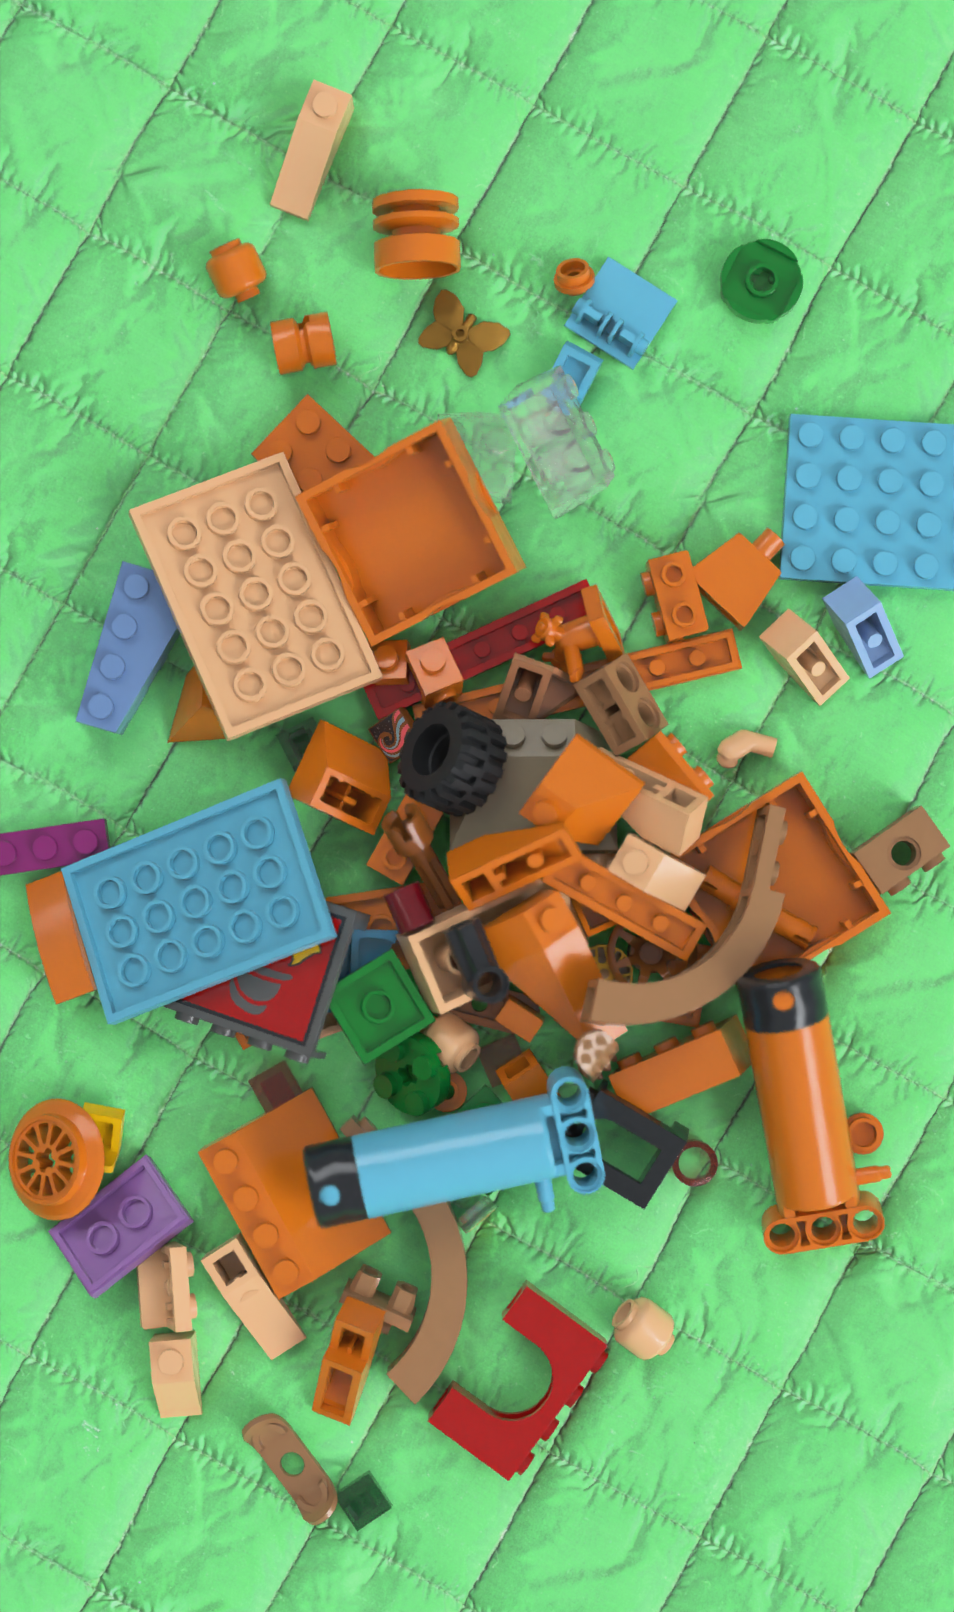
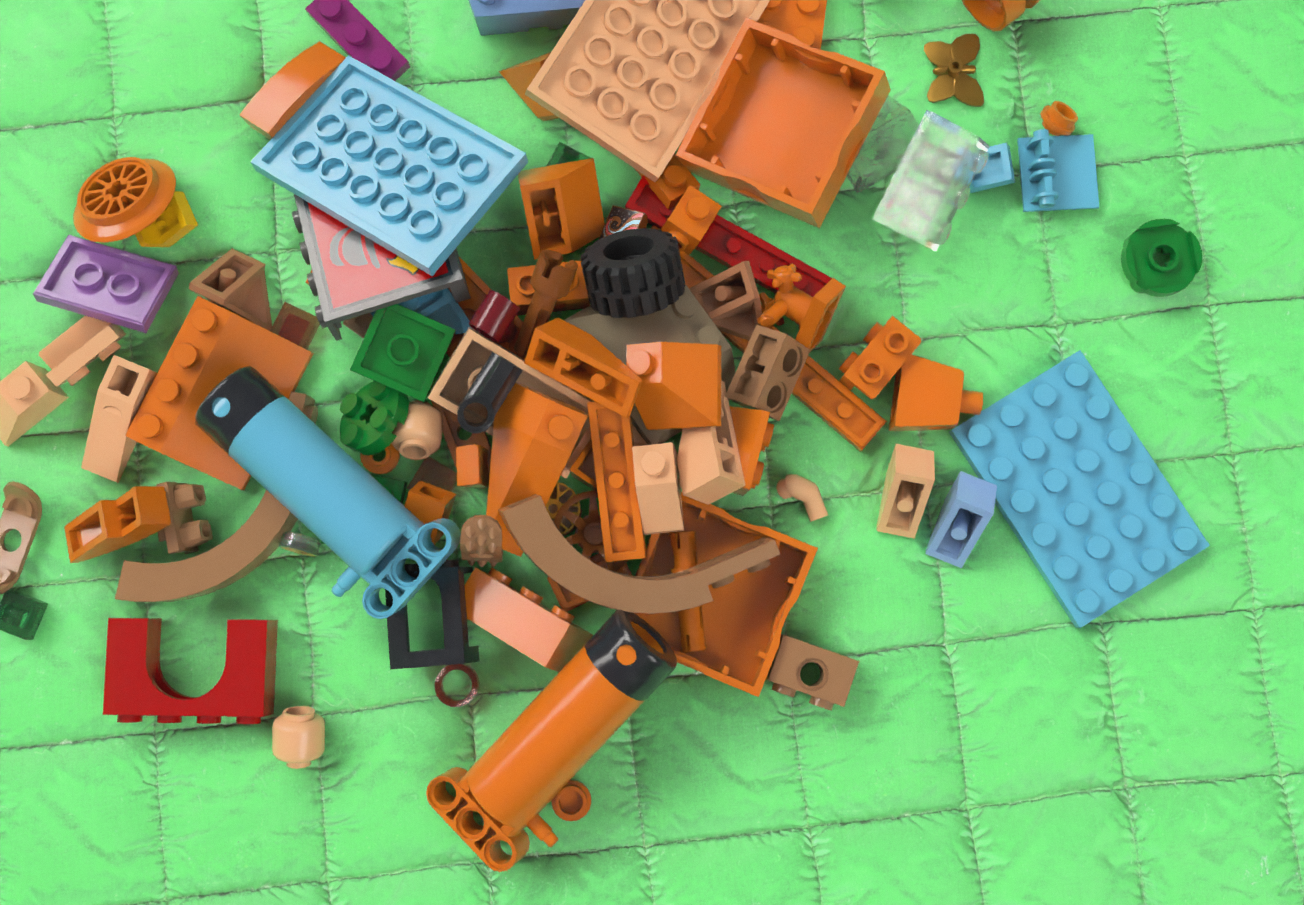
camera: 45 degrees right, 5 degrees down
none -> nougat slope [189,248,273,332]

